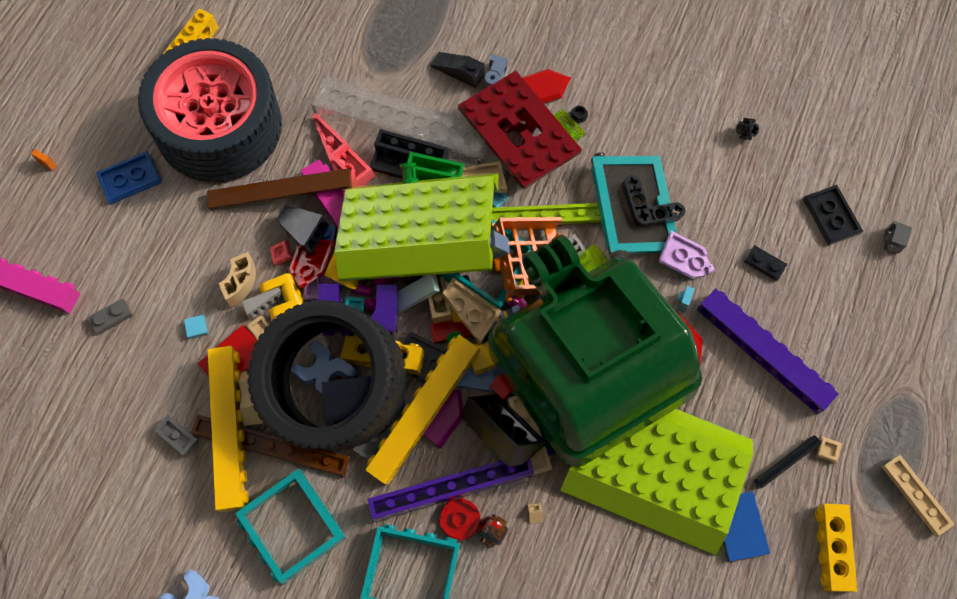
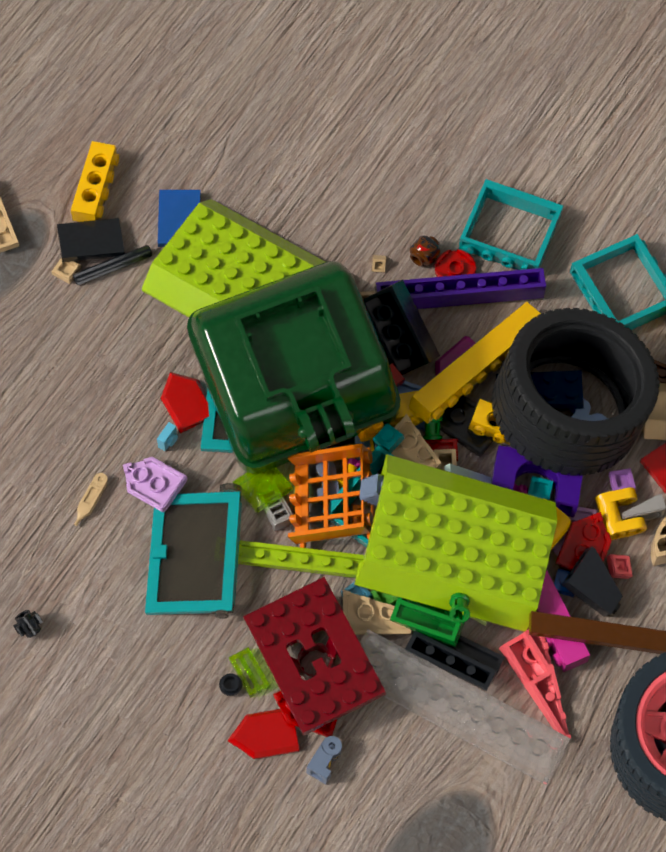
camera: 170 degrees left, 5 degrees down
tan tile [246,315,270,341] -> none
black slope [430,52,484,88] -> none
black beam [622,175,686,227] -> none
dark purple brick [697,288,839,415] -> none
black plate [744,245,788,281] -> none
none -> black tile [57,218,125,262]
none -> tan piece [74,473,108,526]
none -> teal plate [373,423,405,453]

